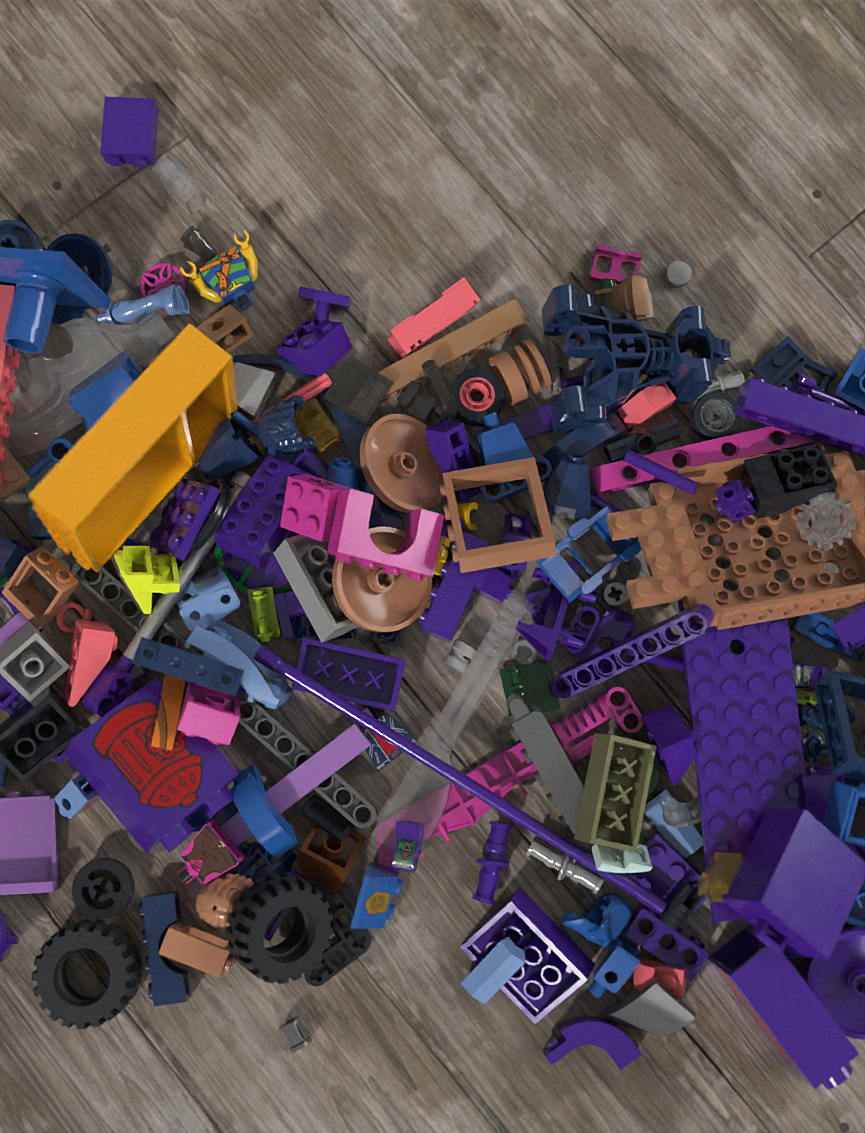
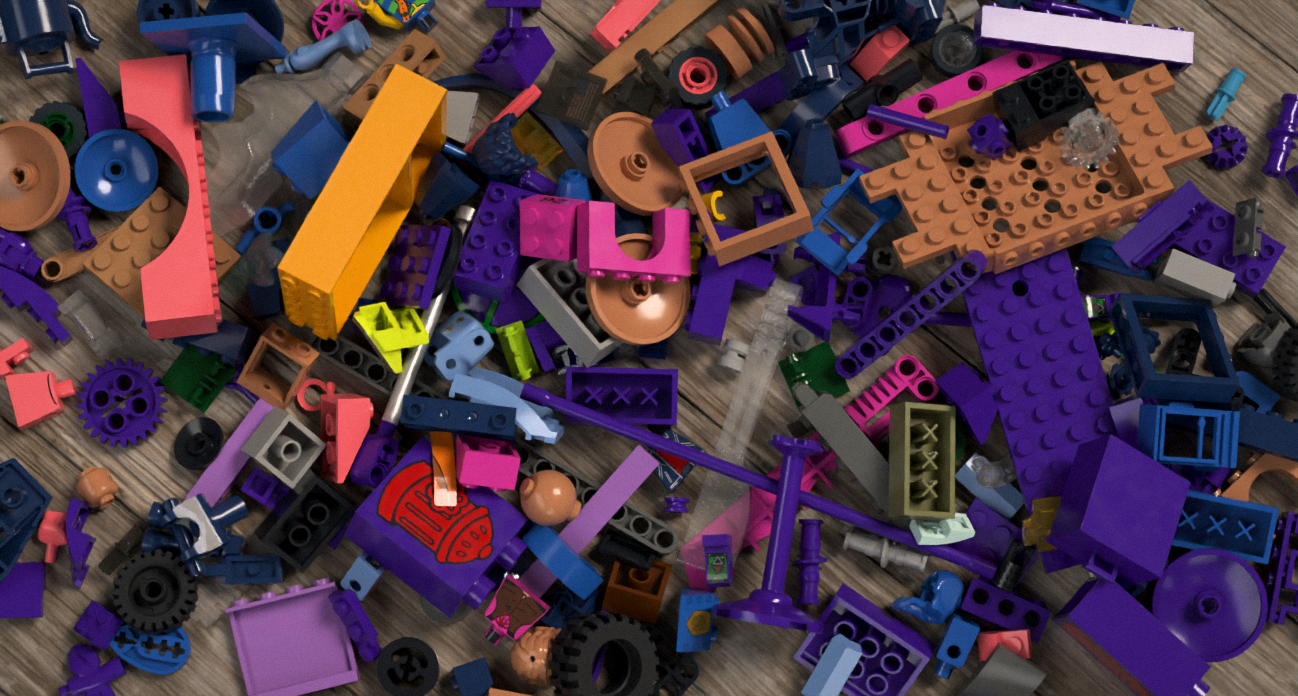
camera: 10 degrees left, 0 degrees up
none -> dark purple hinge [328,589,382,663]
none -> nougat brick [519,470,581,526]
none -> dark purple bush [664,497,689,513]
none -> dark purple piece [712,435,824,634]

